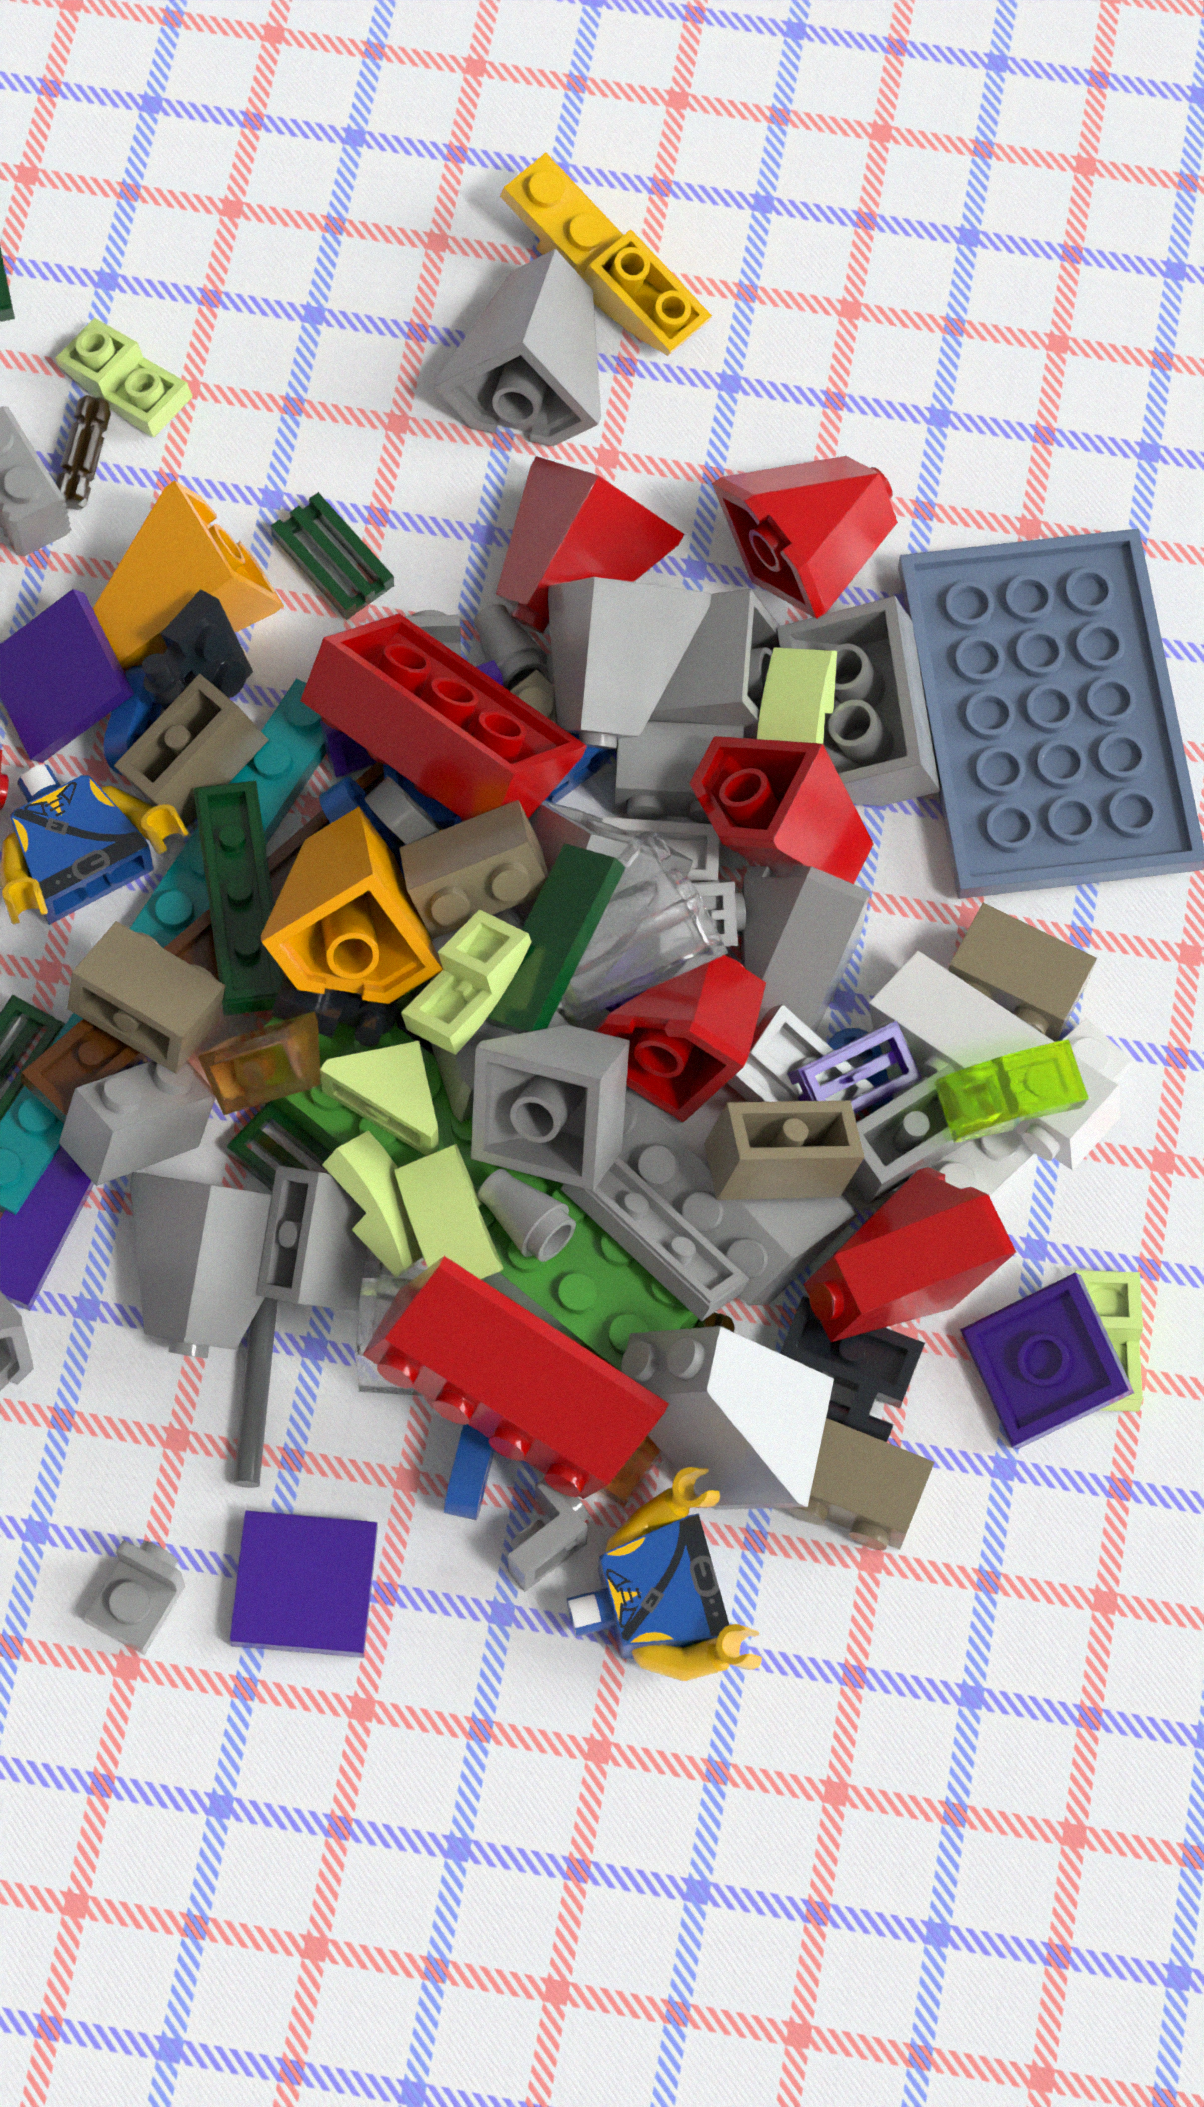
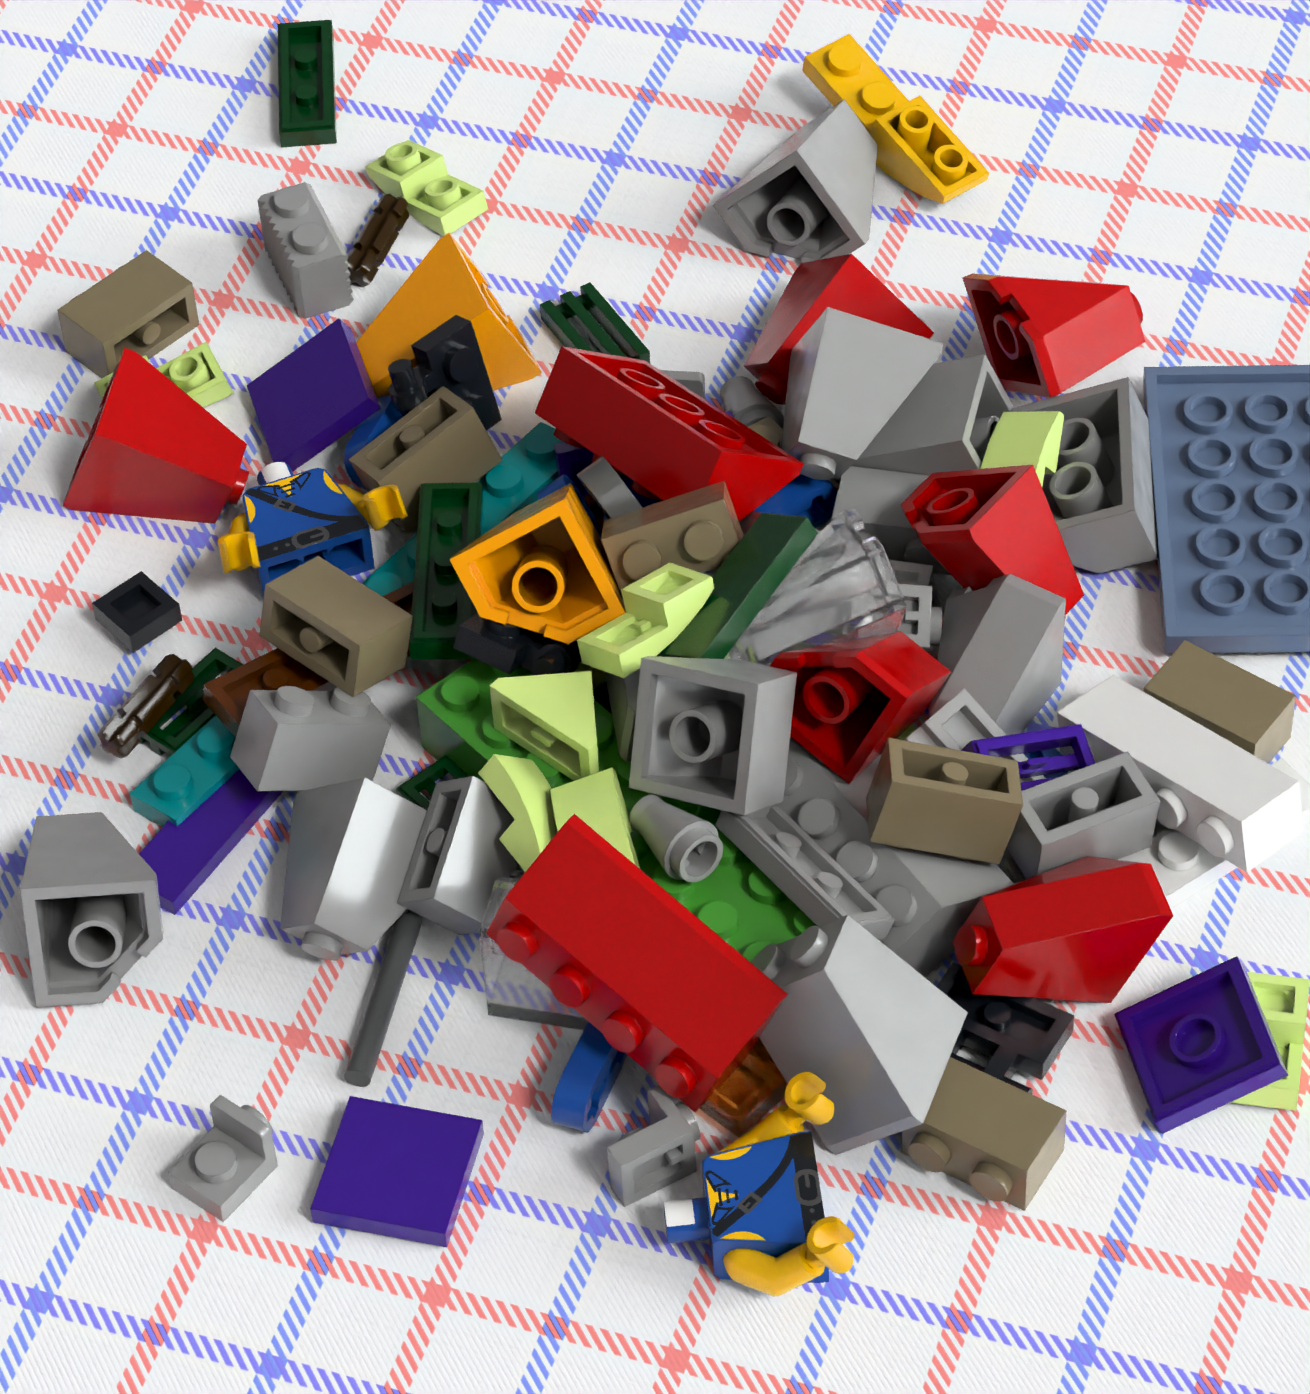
camera: 15 degrees right, 20 degrees down
clear orange slope [197,1012,320,1115] -> none
clear neon green slope [934,1039,1089,1143] -> none

